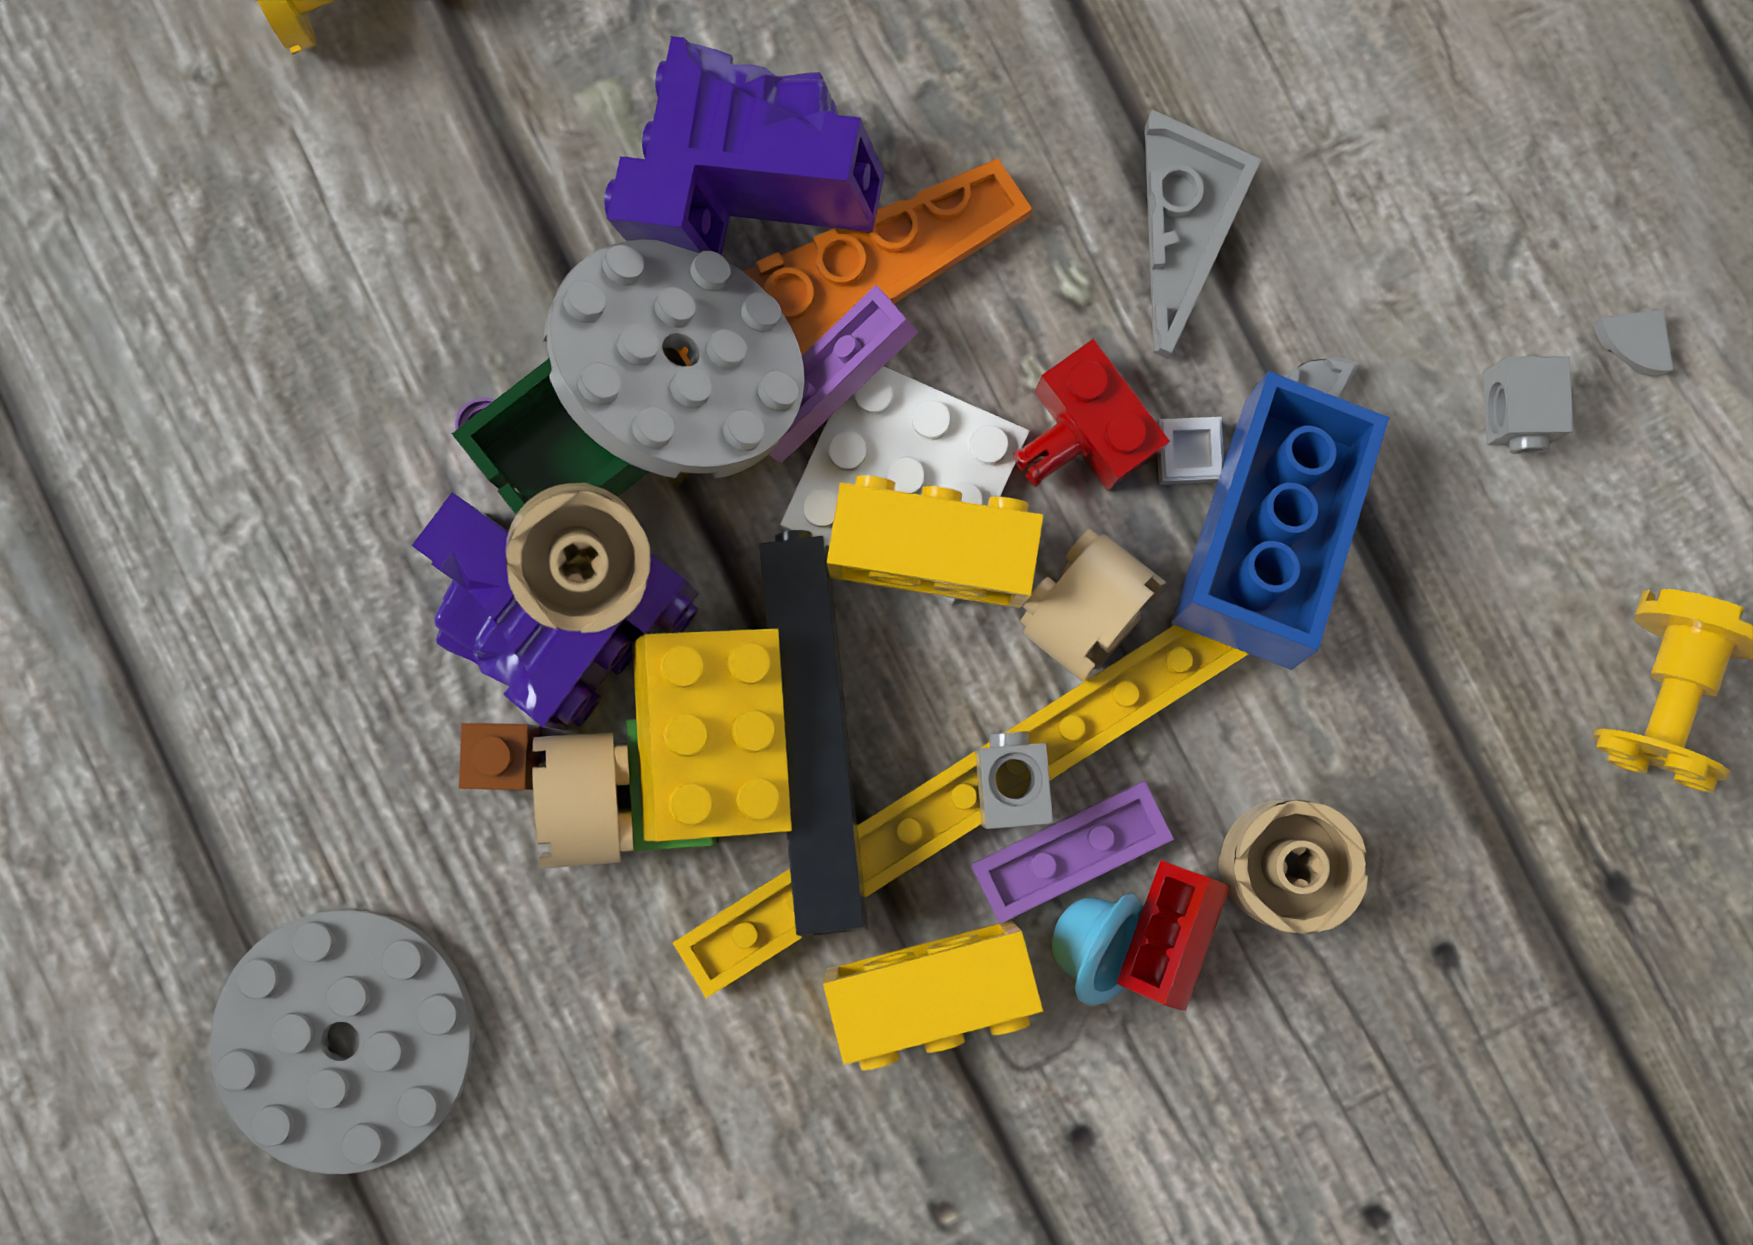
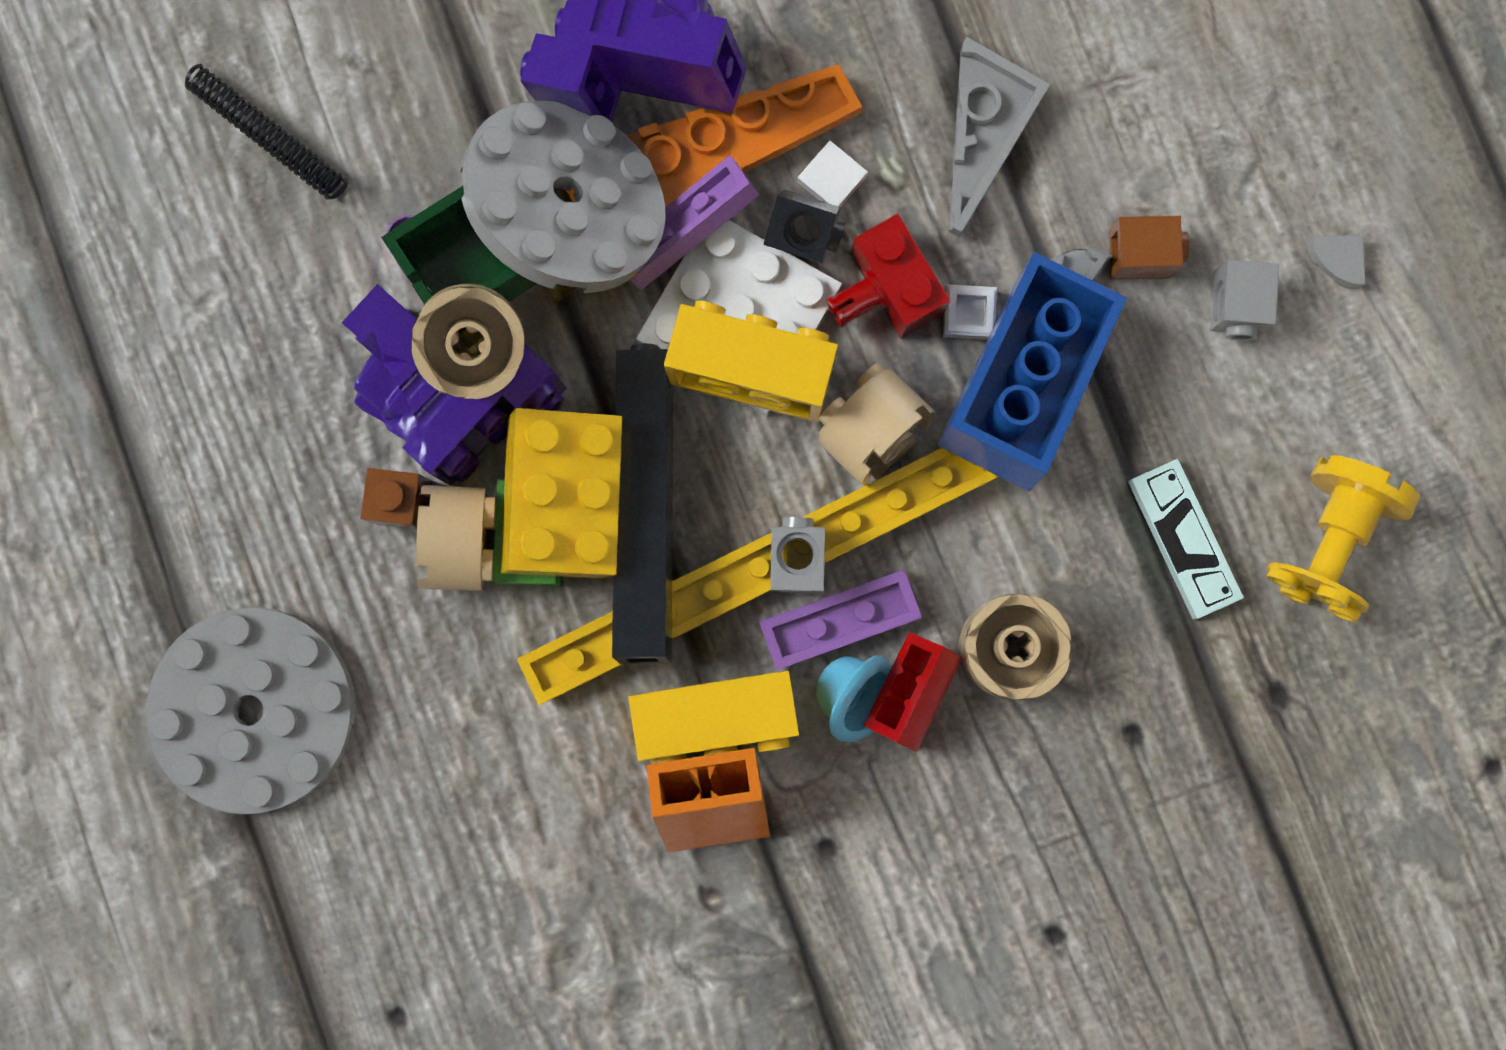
camera: 15 degrees right, 0 degrees up
none -> black piece [185,64,348,200]
none -> orange brick [646,748,770,853]
none -> black brick [763,189,846,263]
none -> white tile [797,141,868,207]
none -> dark orange brick [1108,216,1190,280]
none -> light aqua tile [1128,459,1244,619]

